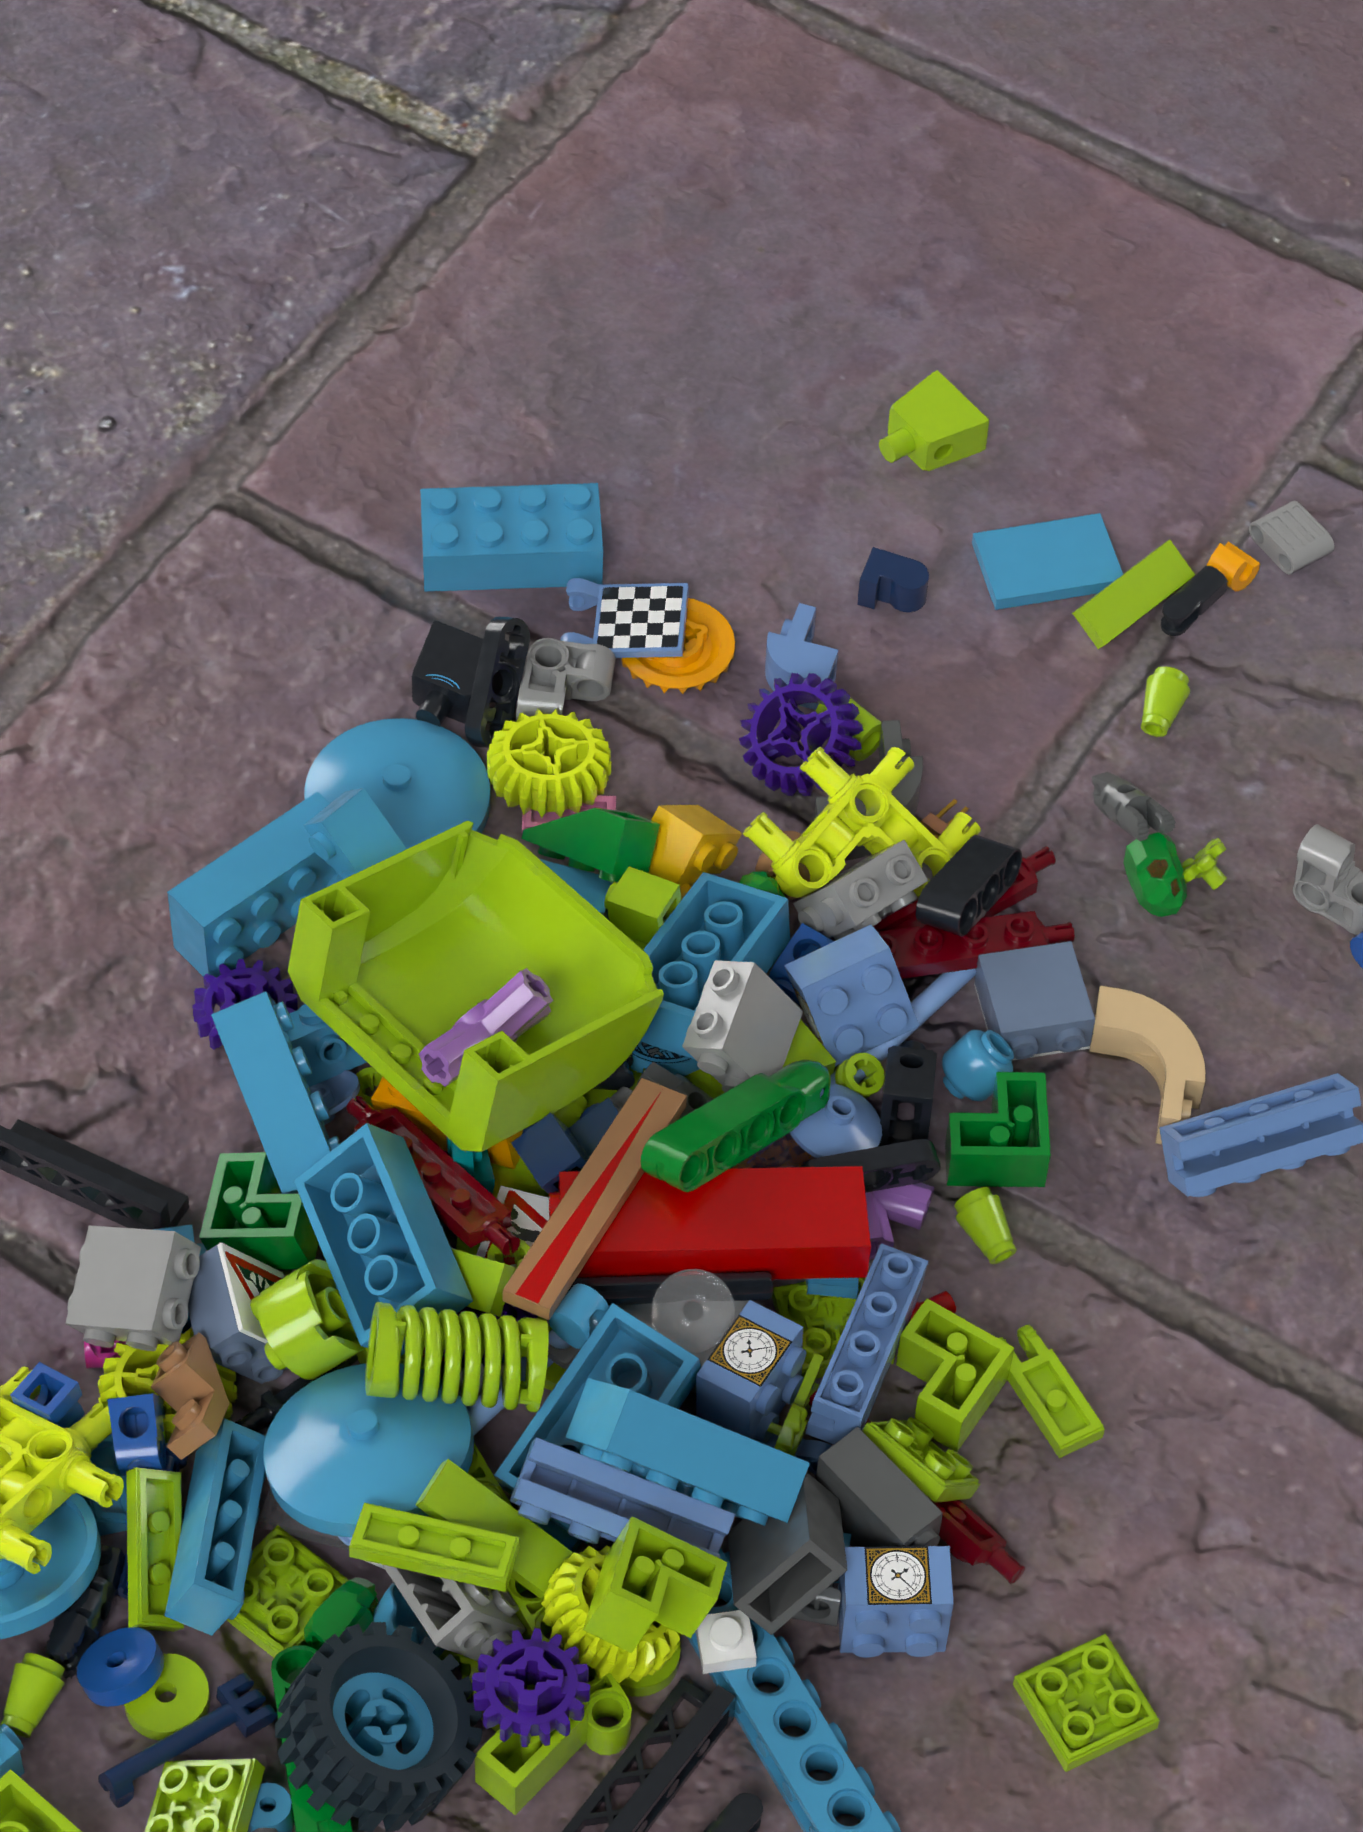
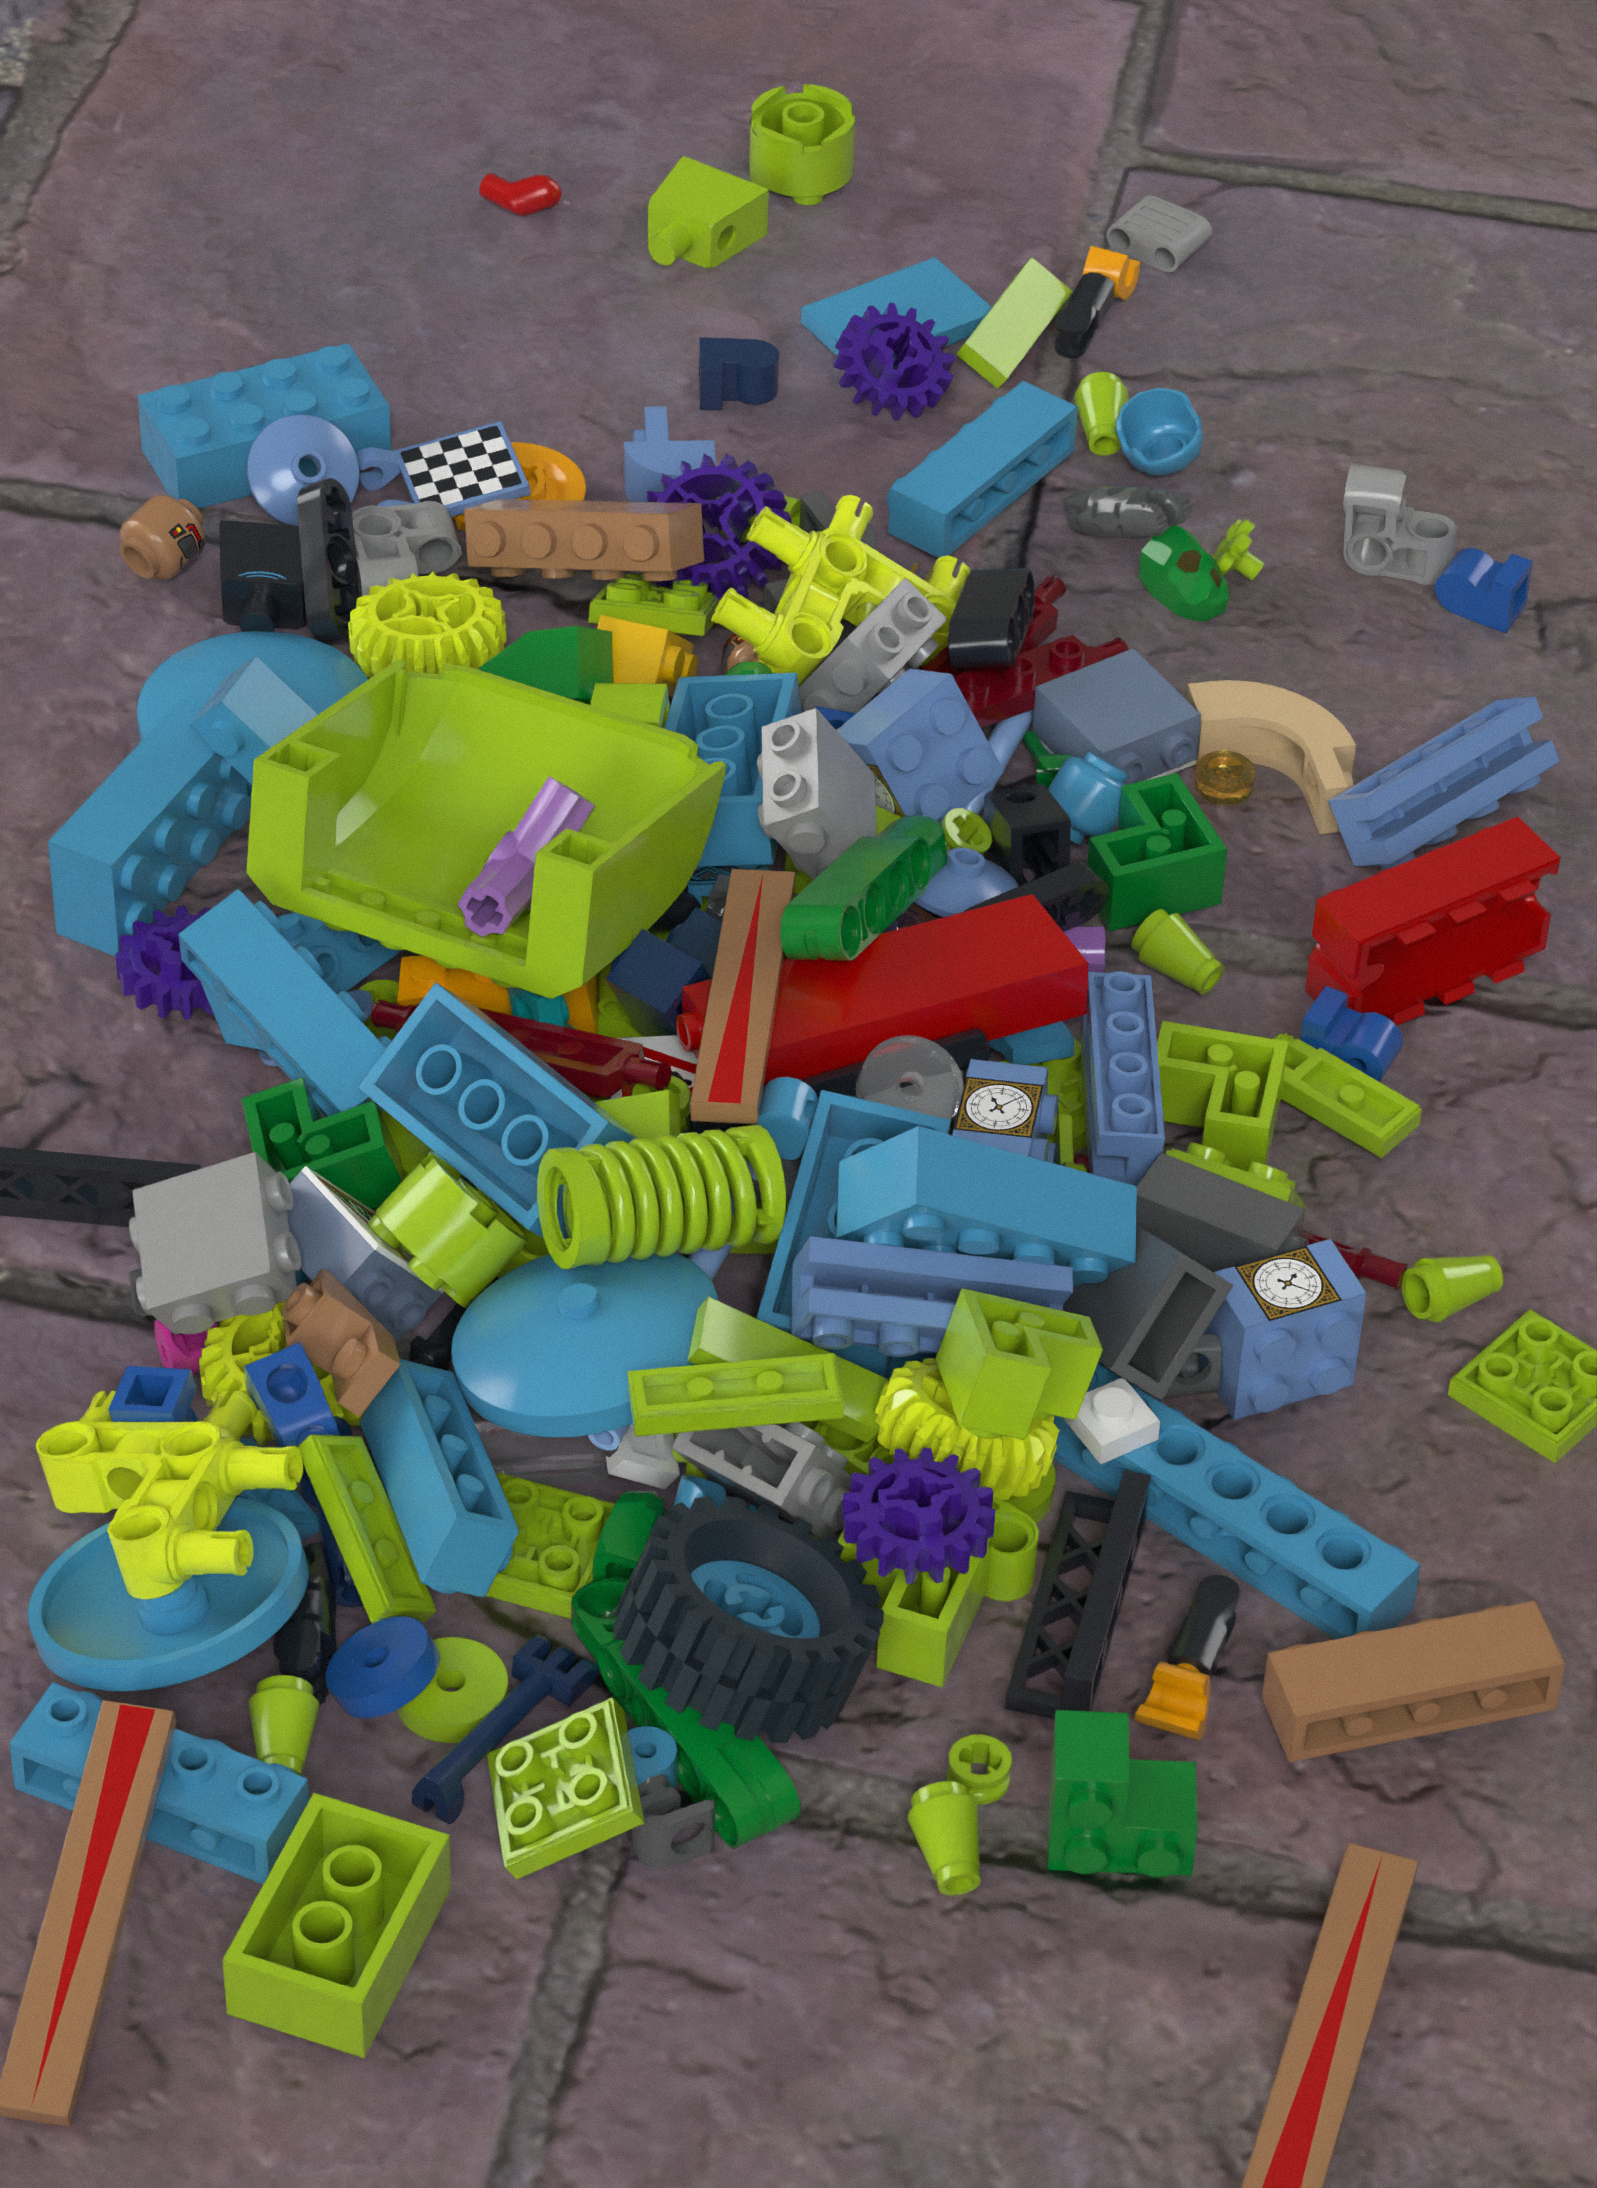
camera: 20 degrees left, 10 degrees down
none -> medium nougat head [119,494,206,580]
none -> medium blue dish [246,415,359,526]
none -> medium nougat brick [464,499,704,581]
none -> red arm [479,173,562,216]
none -> lime tile [588,573,720,636]
none -> lime brick [749,84,856,206]
none -> dark purple gear [833,303,955,421]
none -> dark azure brick [887,381,1078,558]
none -> green hand [1023,731,1071,789]
none -> dark azure hair [1116,387,1205,476]
none -> clear yellow tile [1194,750,1256,805]
none -> blue leg [1300,986,1403,1082]
none -> red piece [1305,816,1561,1026]
none -> lime cone [1402,1255,1503,1322]

